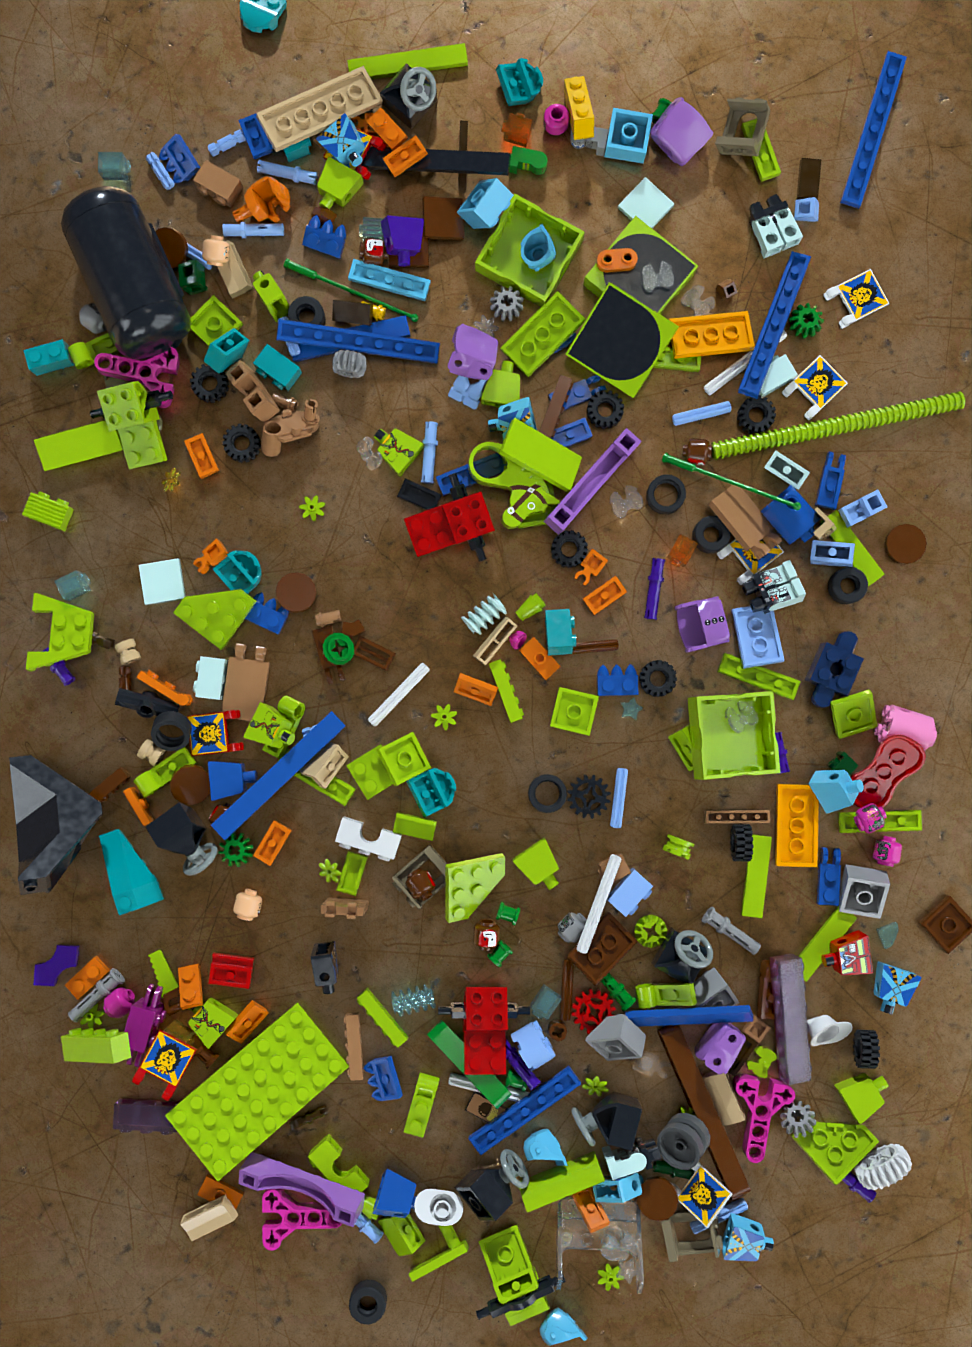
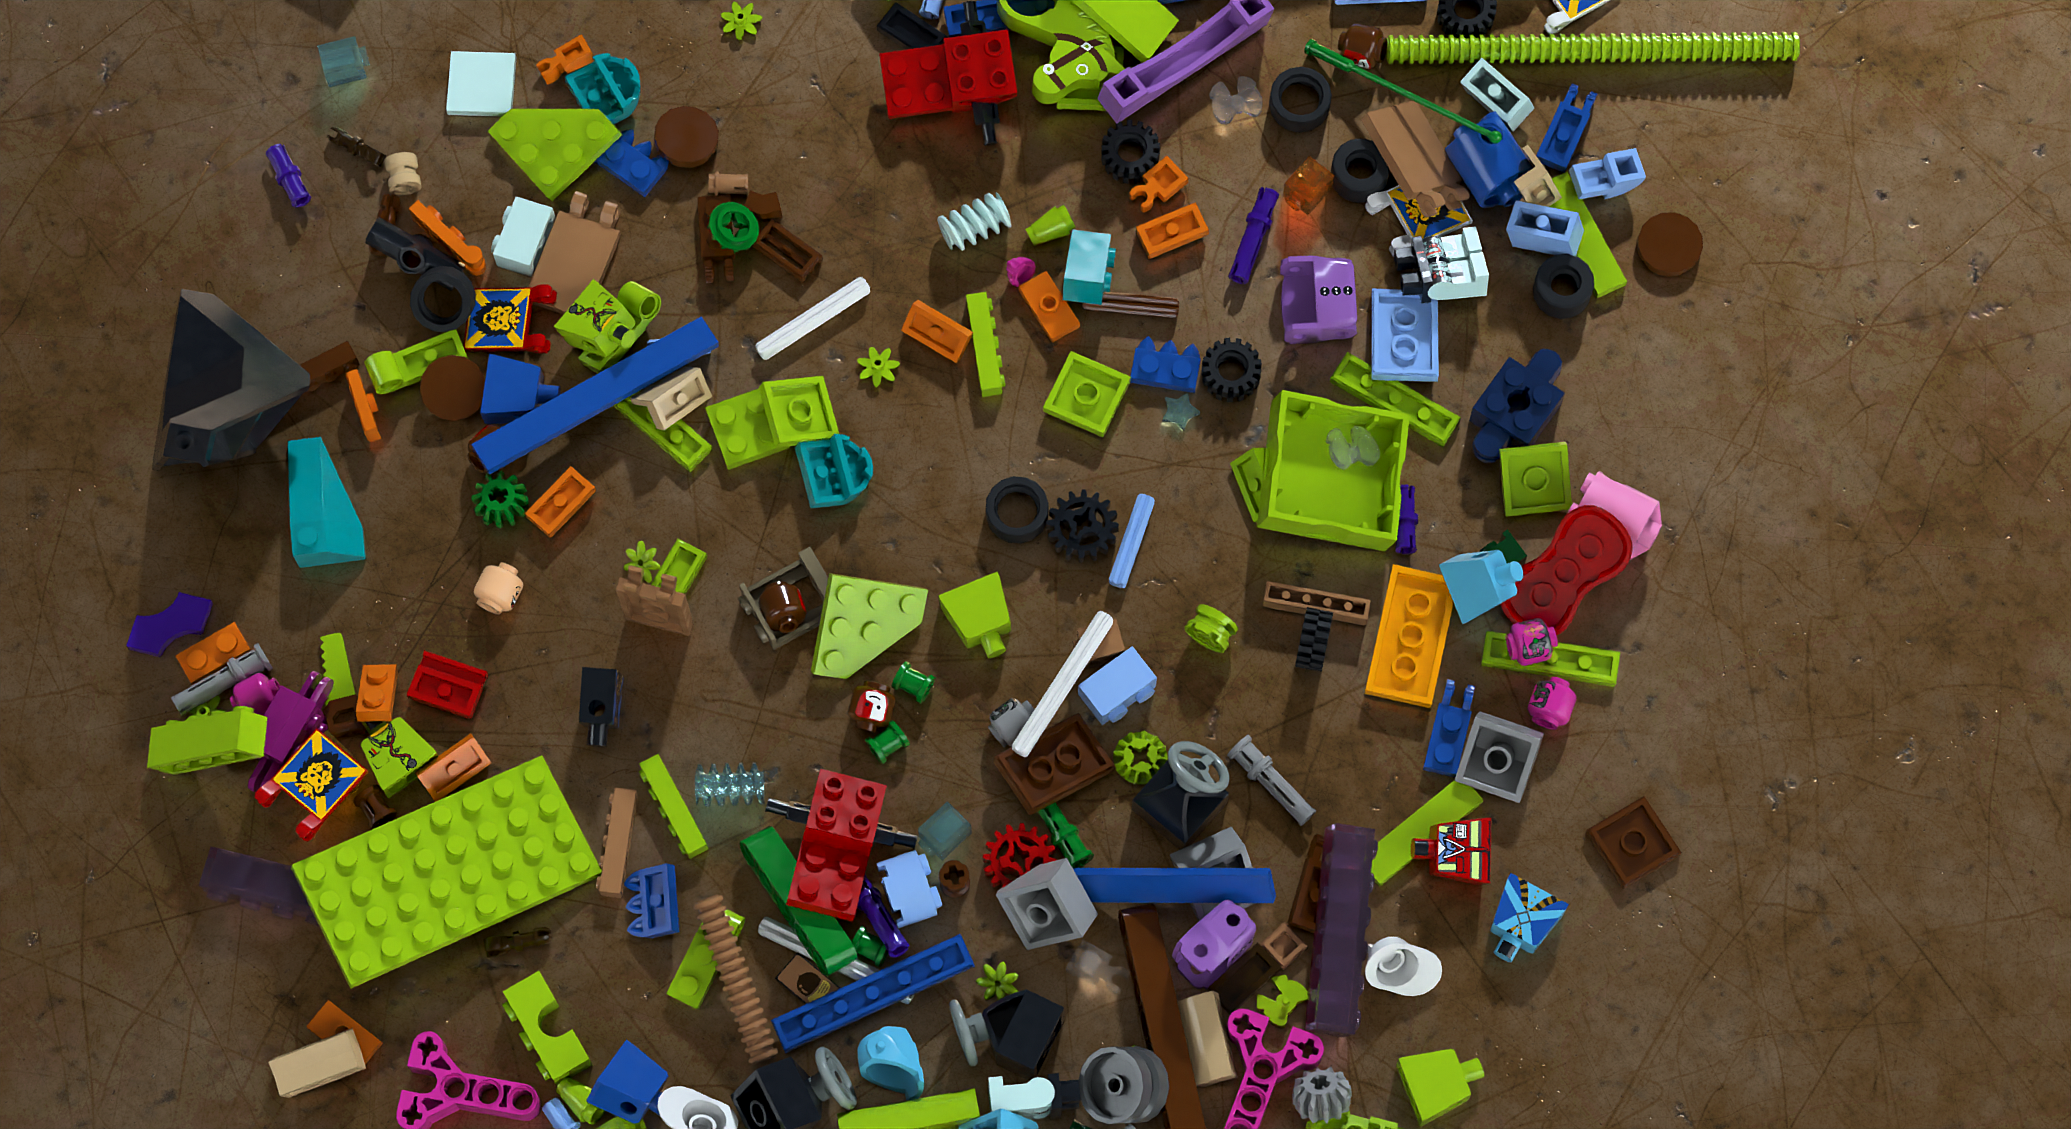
camera: 15 degrees right, 15 degrees down
lime wing [26,593,94,671] -> none
tan wheel [137,739,166,767] -> none
black piece [146,802,218,876] -> none
medium lavender arch [239,1152,365,1227] -> none
white arch [335,816,402,861] -> none
lime panel [393,812,437,841] -> none
tan piece [473,617,517,665] -> none
reddish brown axle [559,959,574,1021] -> none
lime plate [635,983,697,1009] -> none
lime tile [741,834,772,918] -> none
black tyre [853,1029,880,1069] -> none
clear light blue tile [876,922,899,949] -> none
none -> medium nougat piece [693,894,778,1064]

